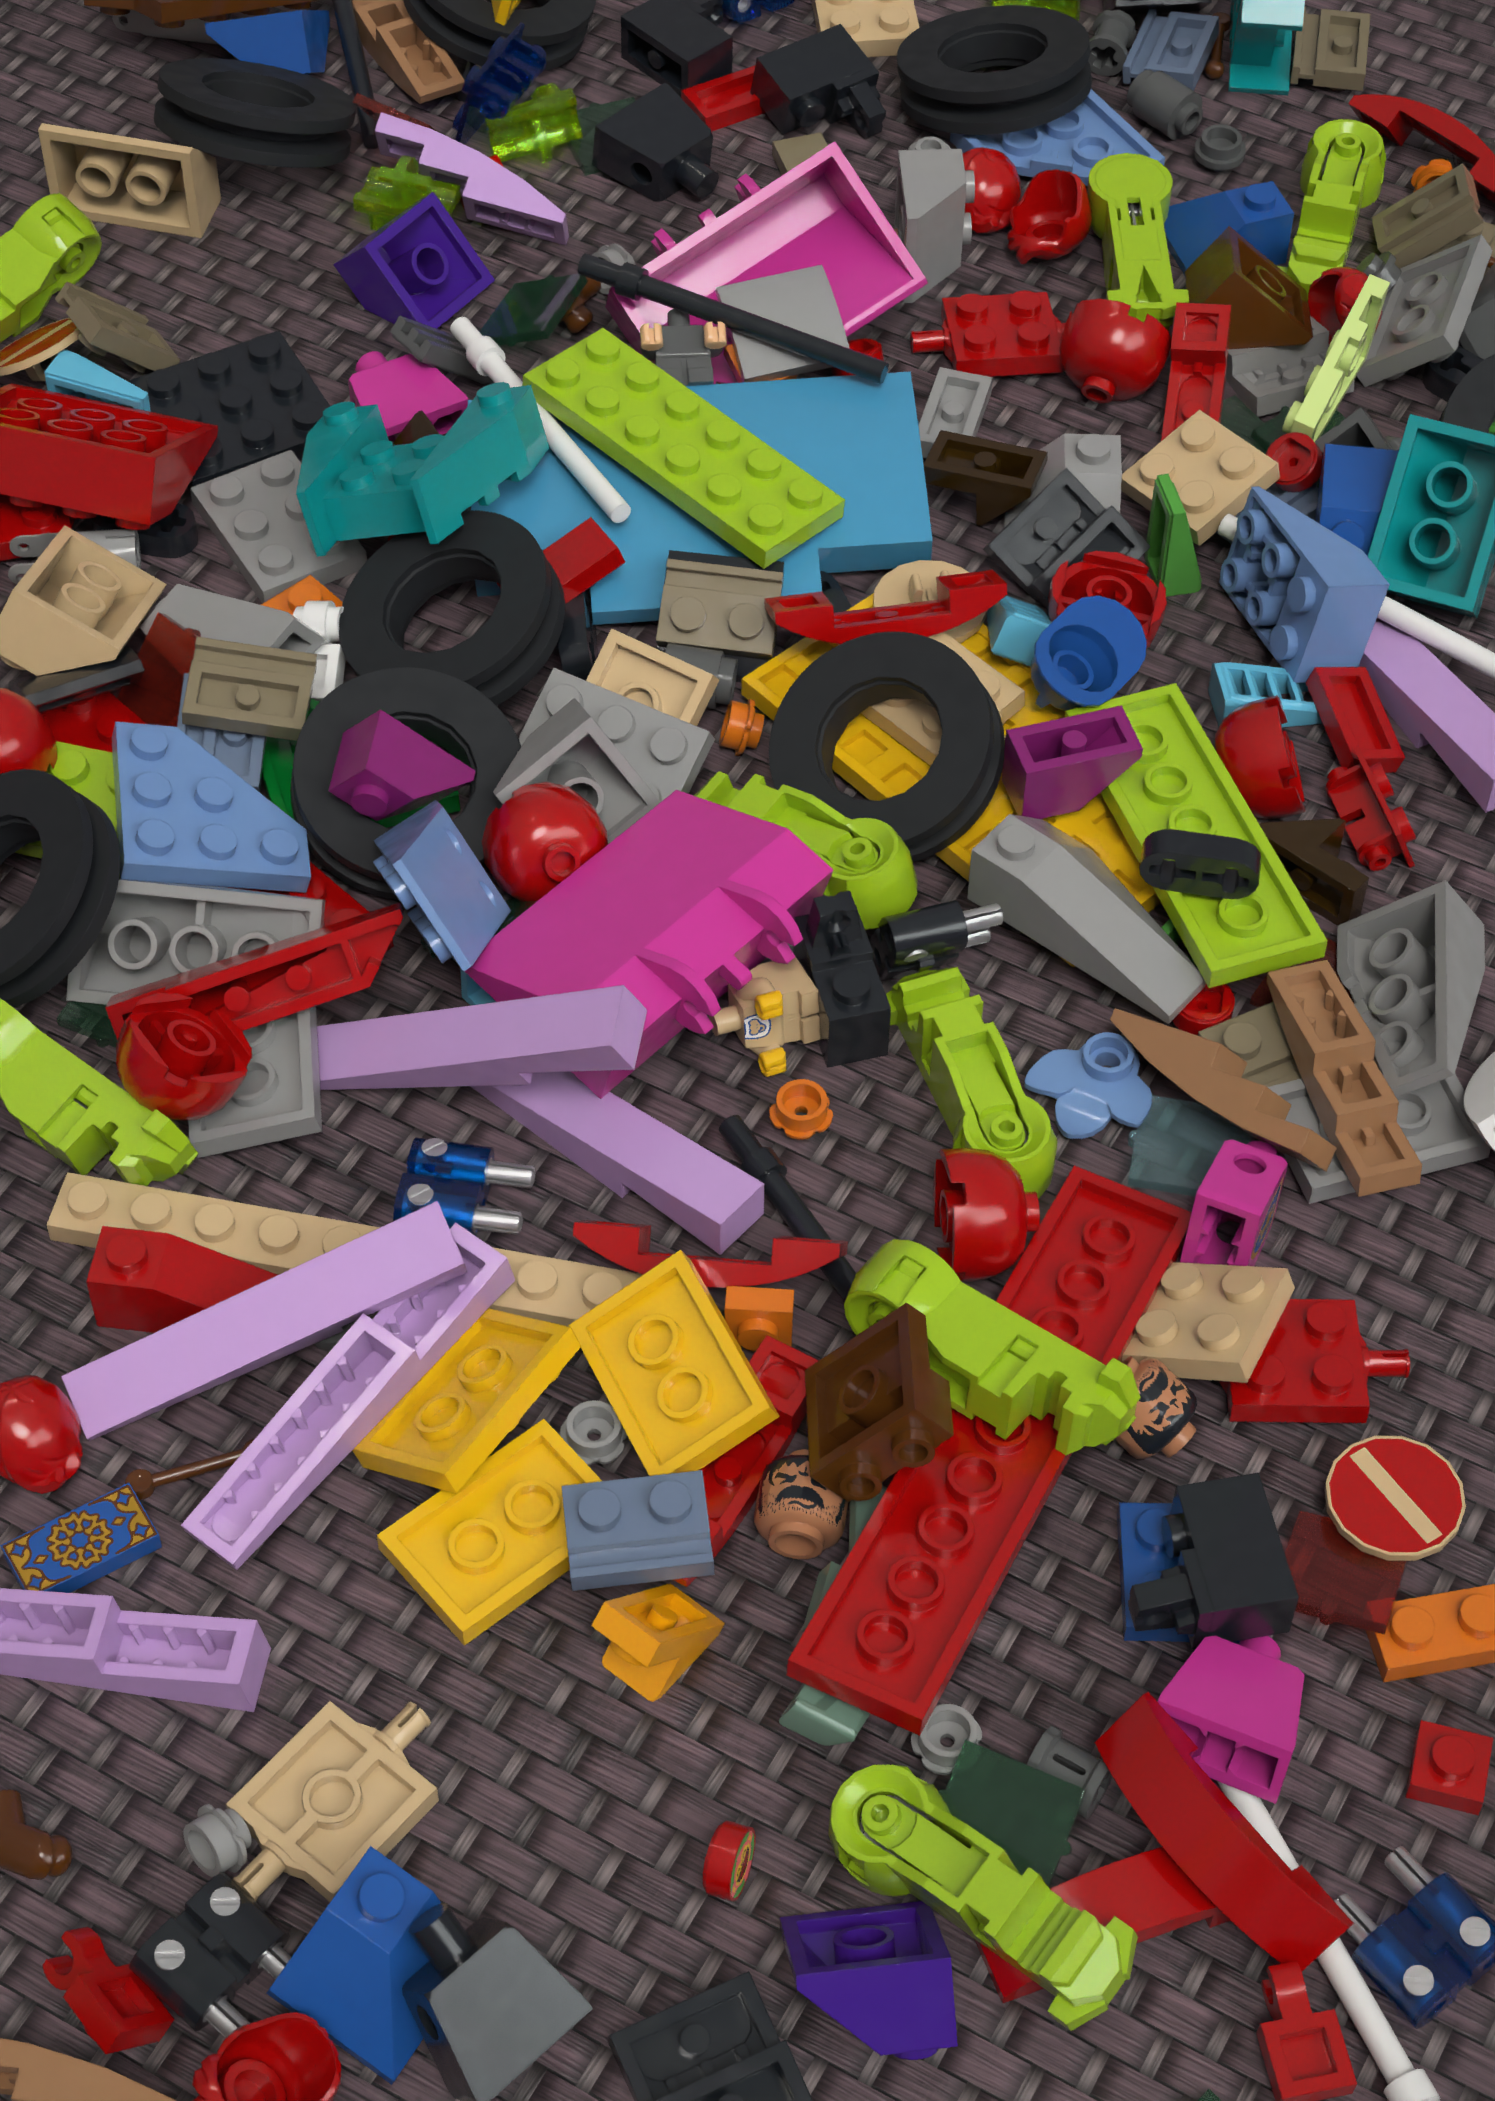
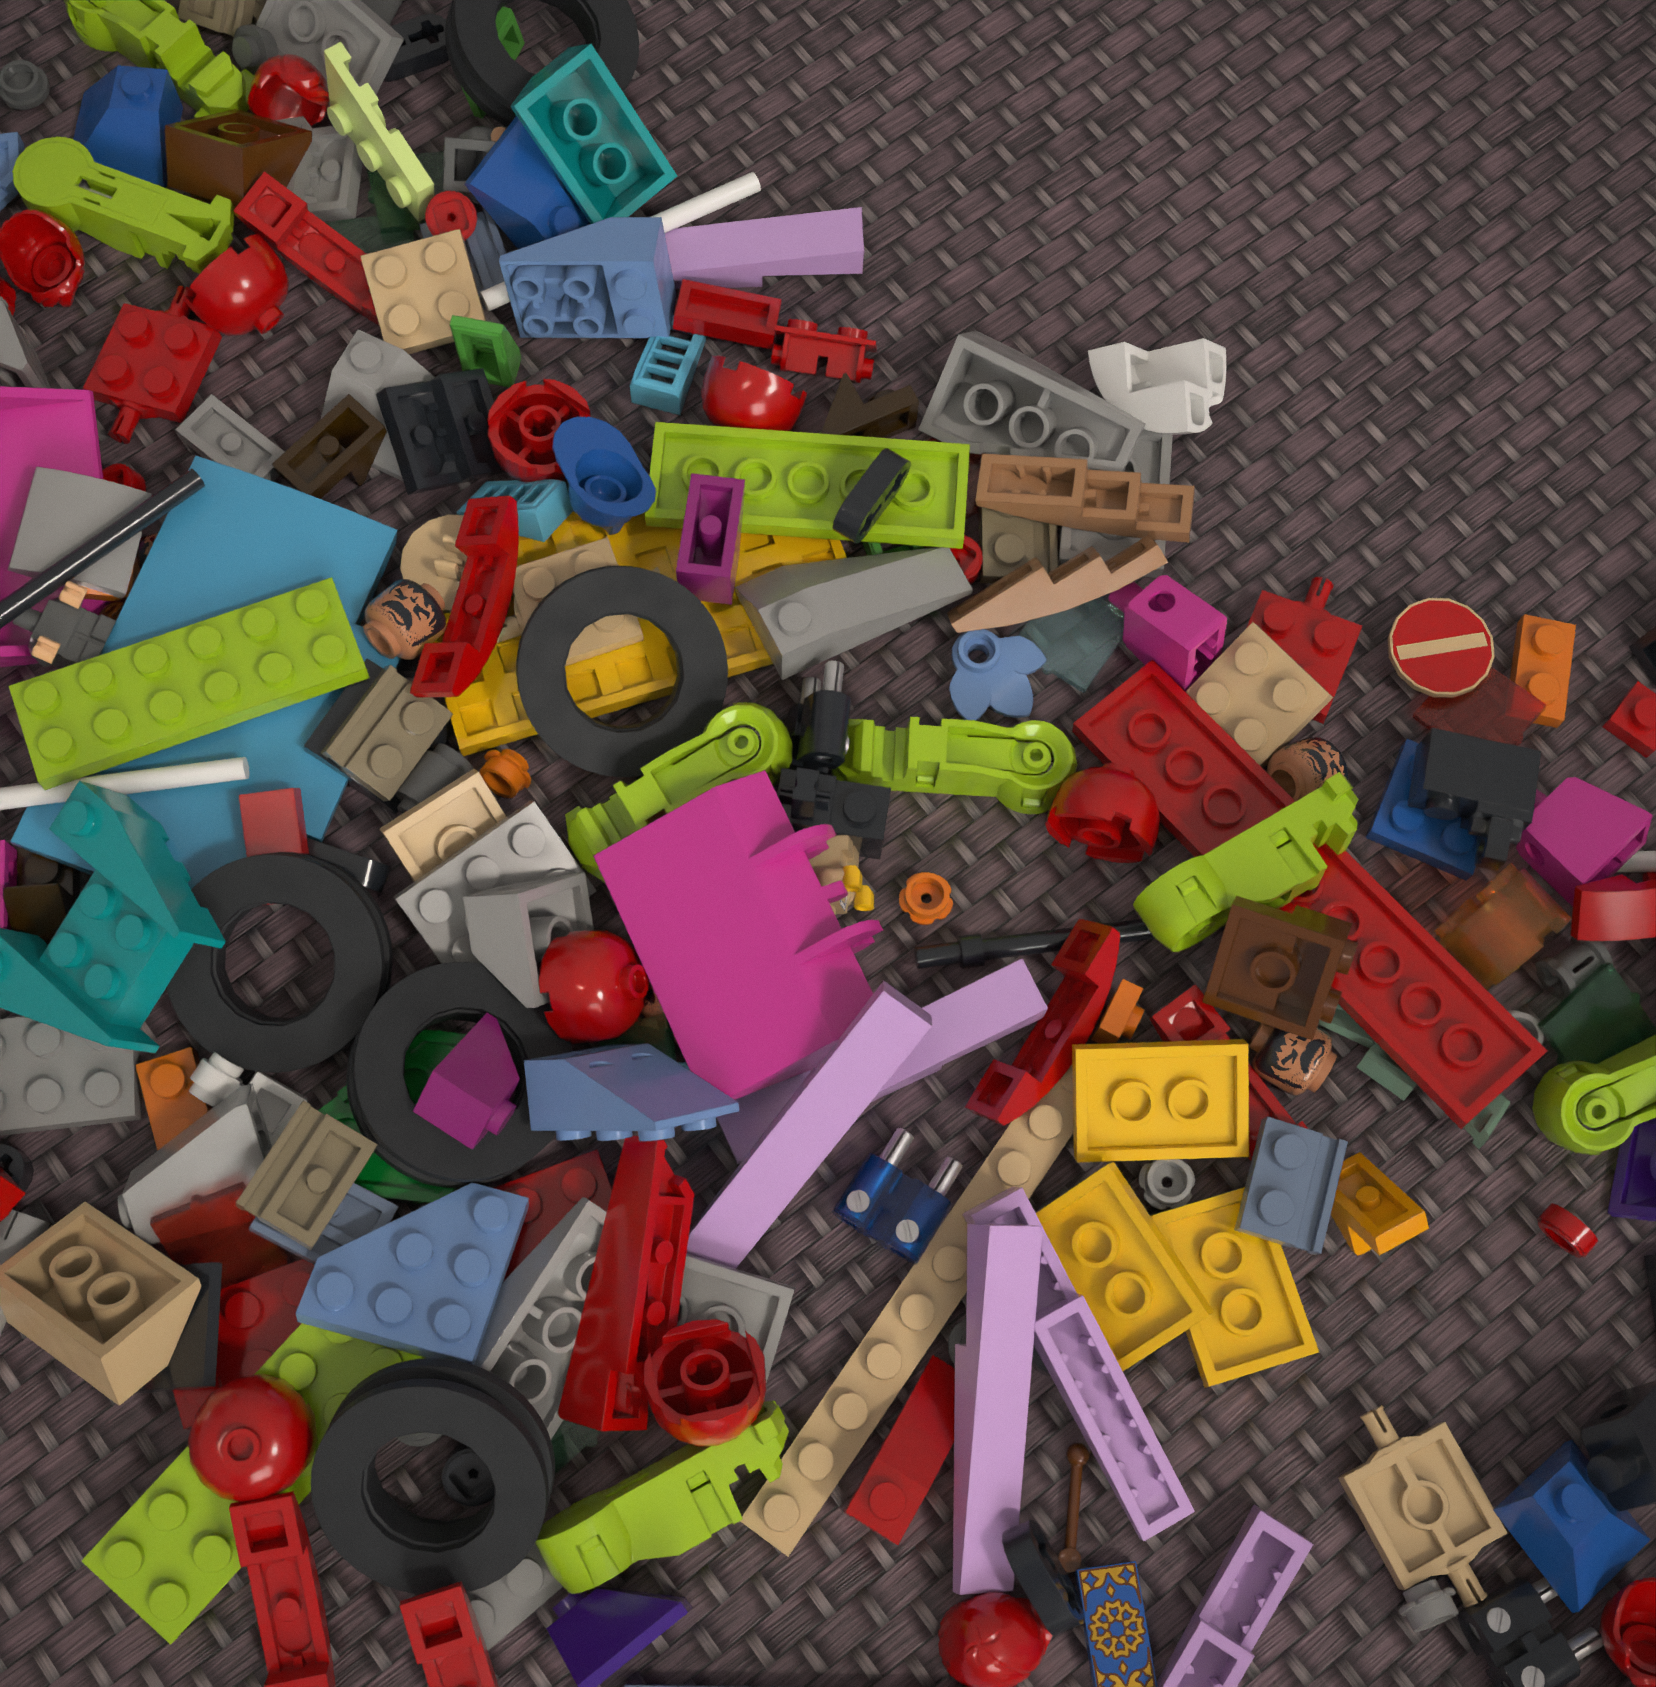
camera: 70 degrees left, 20 degrees up
none -> nougat head [363,579,446,660]
none -> black beam [1002,1519,1085,1636]
none -> clear orange brick [1434,862,1571,991]

